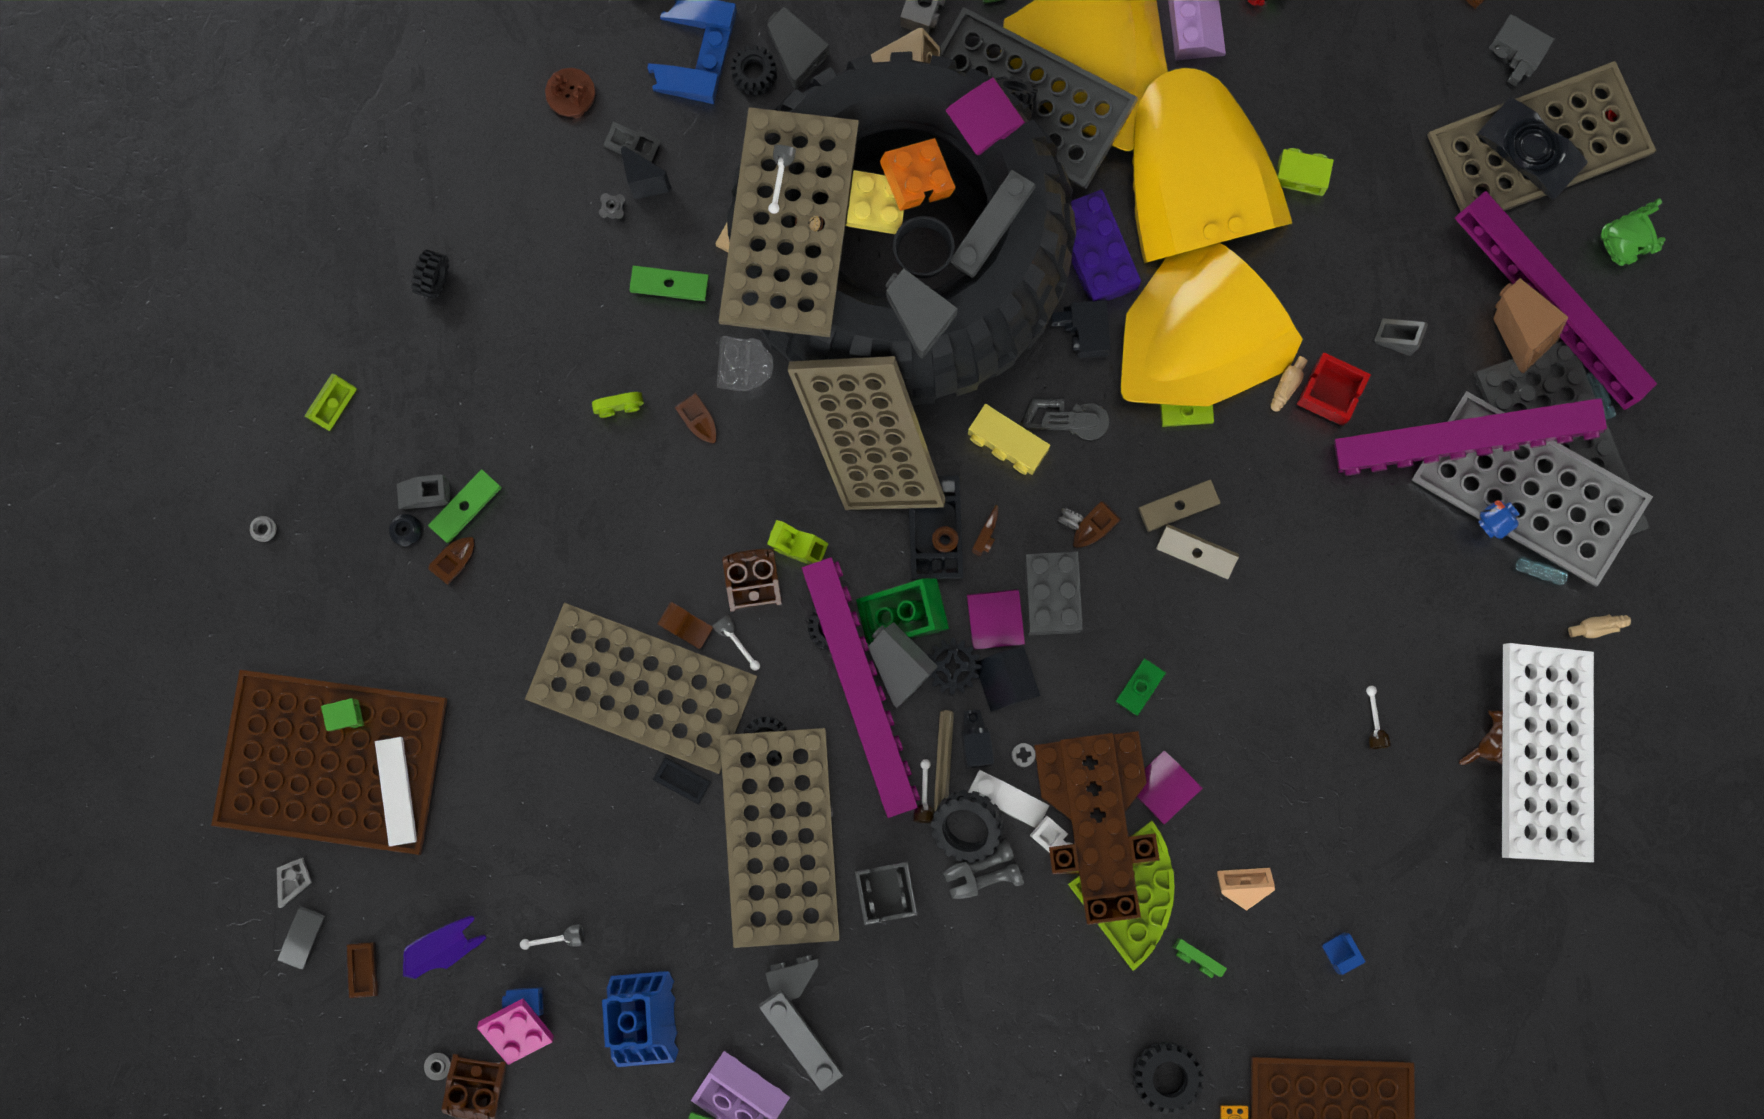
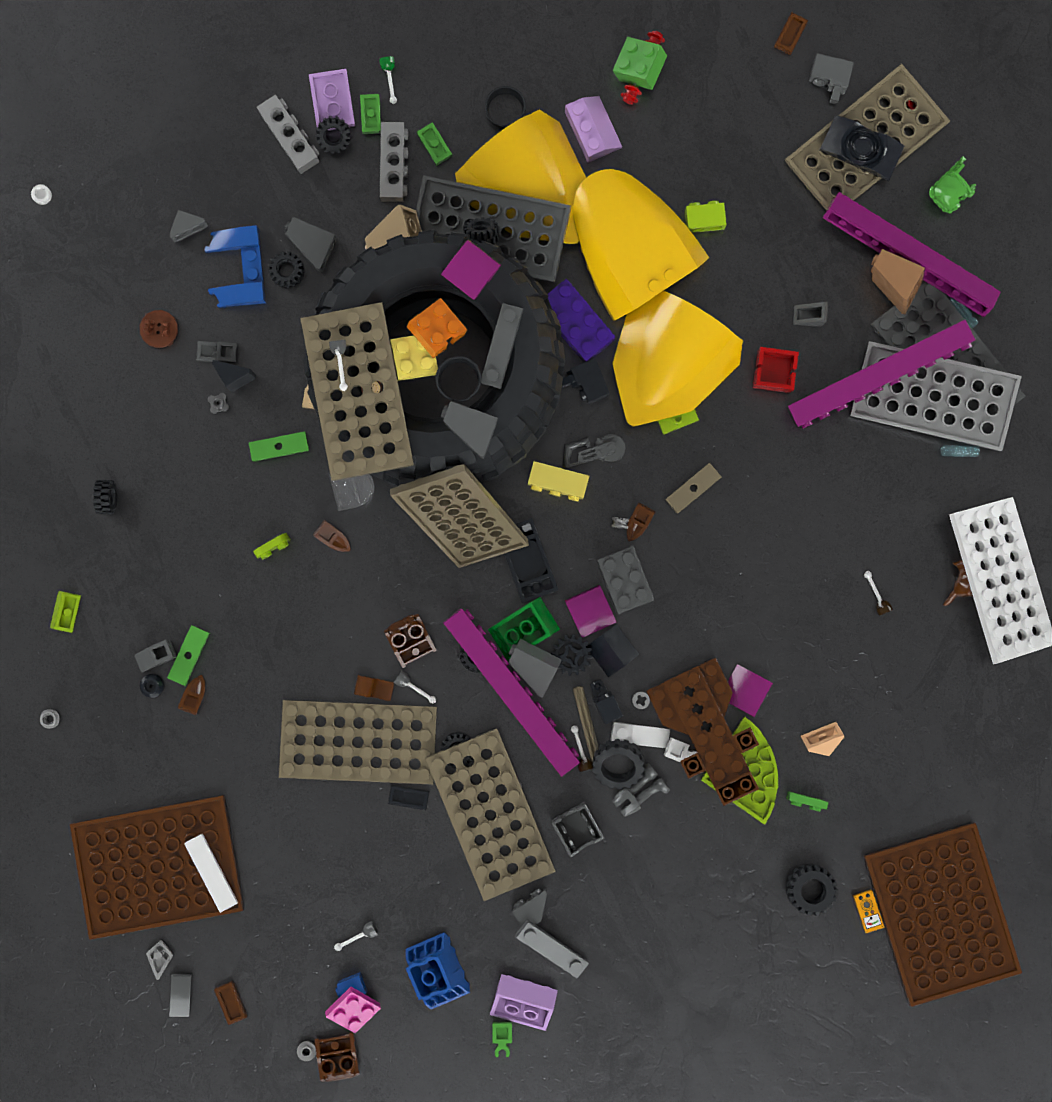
camera: 25 degrees left, 5 degrees up
bright green panel [321,698,364,731] -> none
dark purple shield [403,916,486,979] -> none
lime brick [767,520,829,564] -> none
reddish brown plate [932,526,958,552] -> none
reddish brown plate [972,505,998,557] -> none
green plate [1115,658,1166,717] -> none
tile [1156,524,1239,579] -> none
tan piece [1271,356,1308,411] -> none
blue panel [1322,933,1365,975] -> none
blue head [1478,500,1519,539] -> none
tan piece [1568,614,1631,638] -> none

